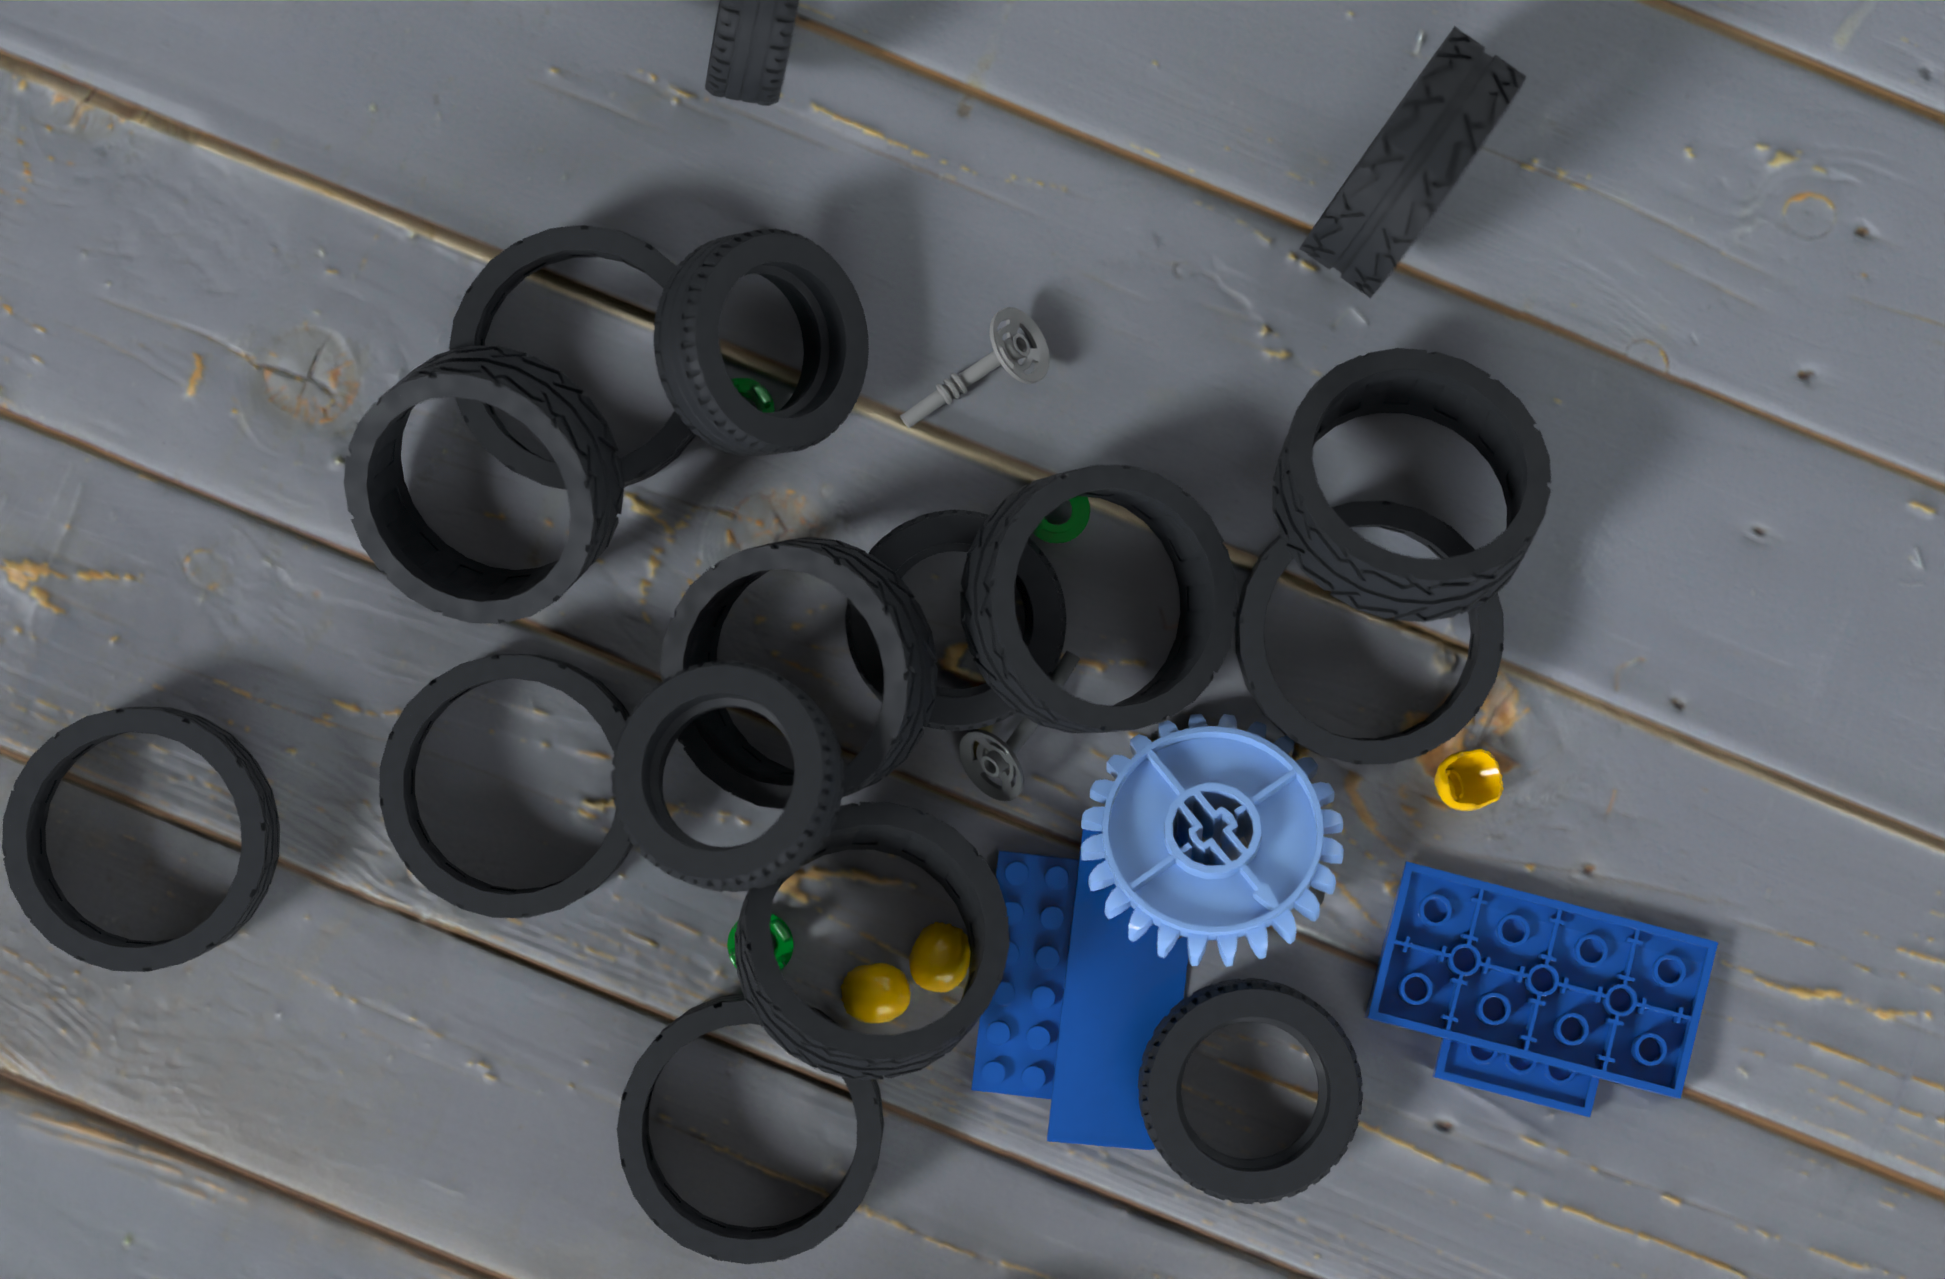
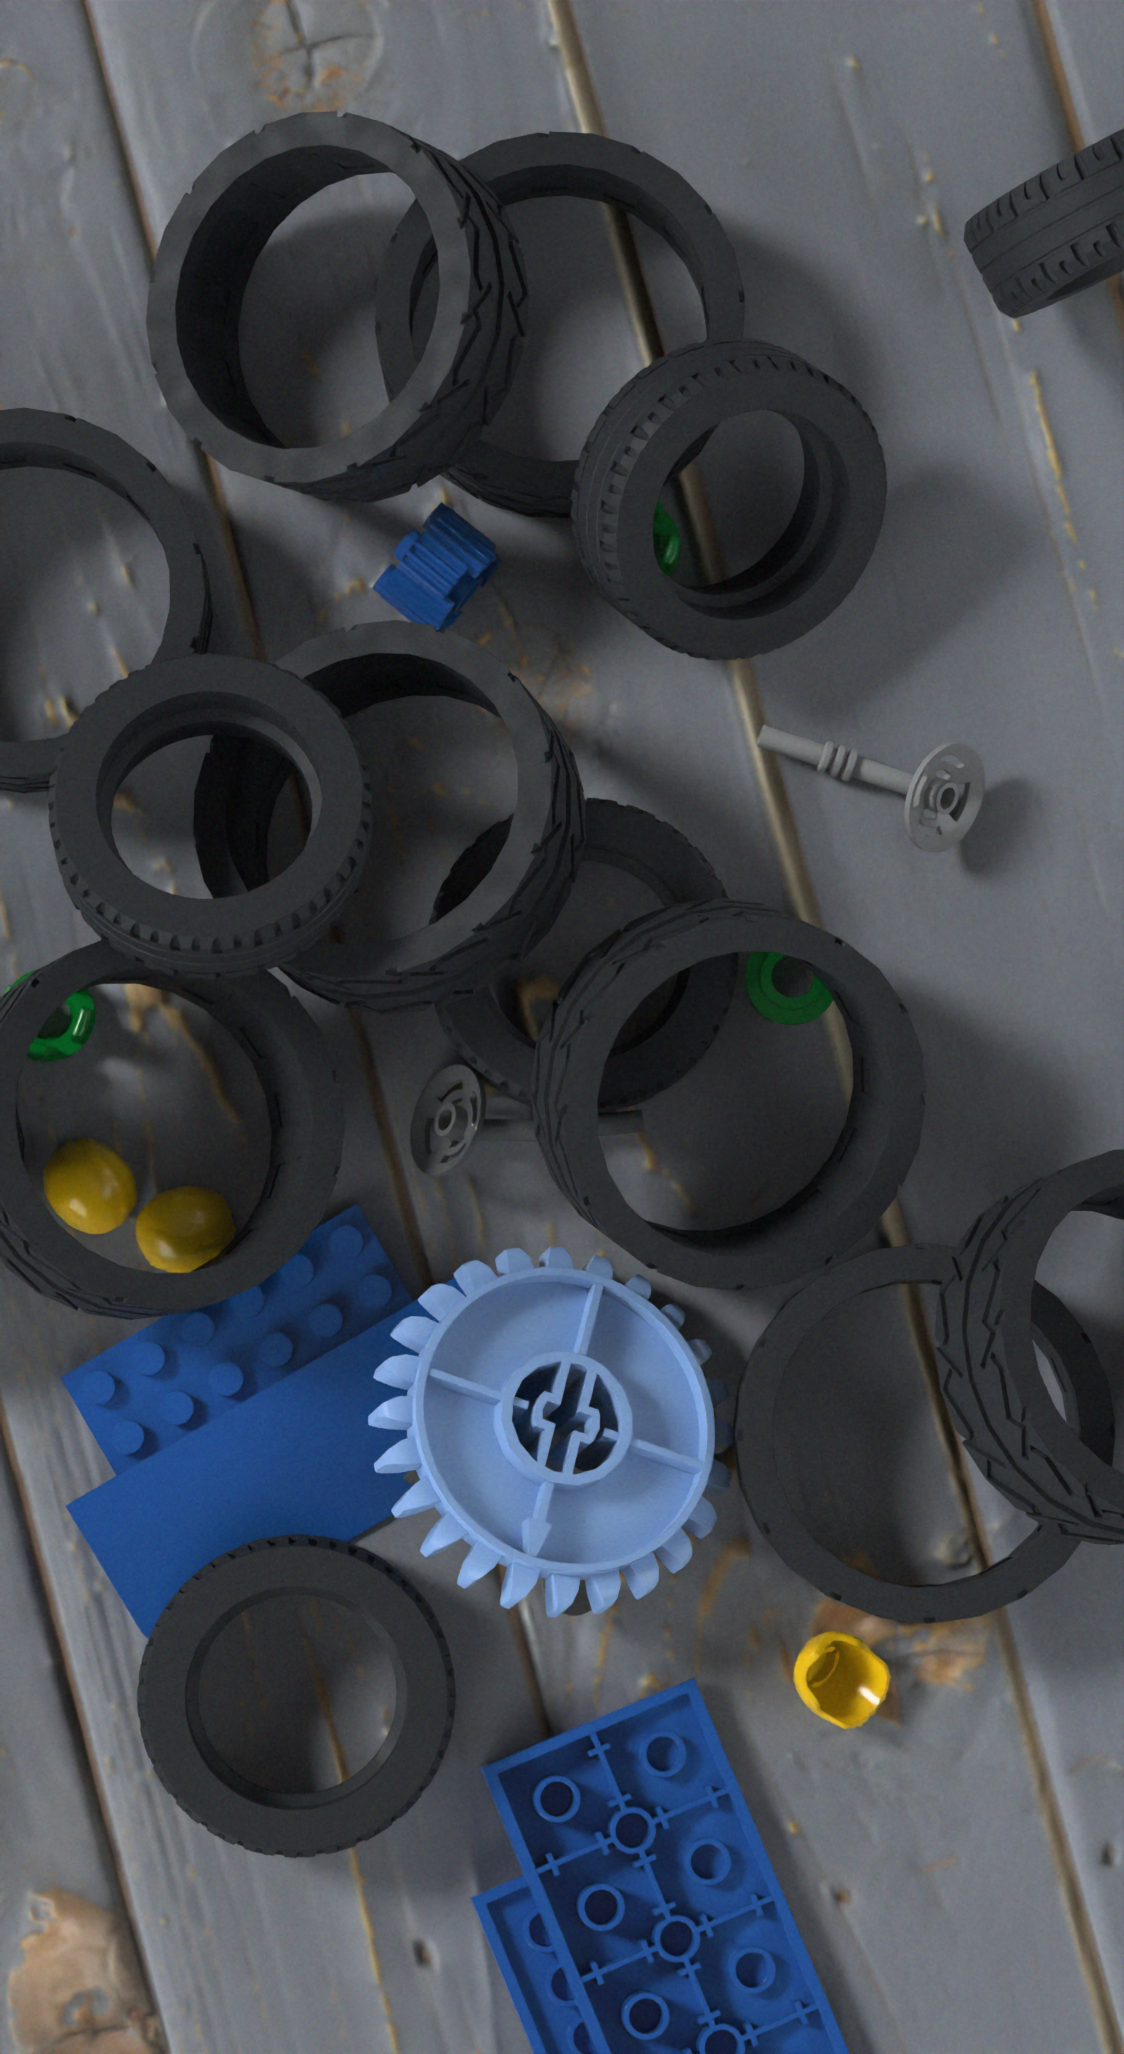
camera: 45 degrees right, 5 degrees down
none -> blue brick [372,502,502,632]

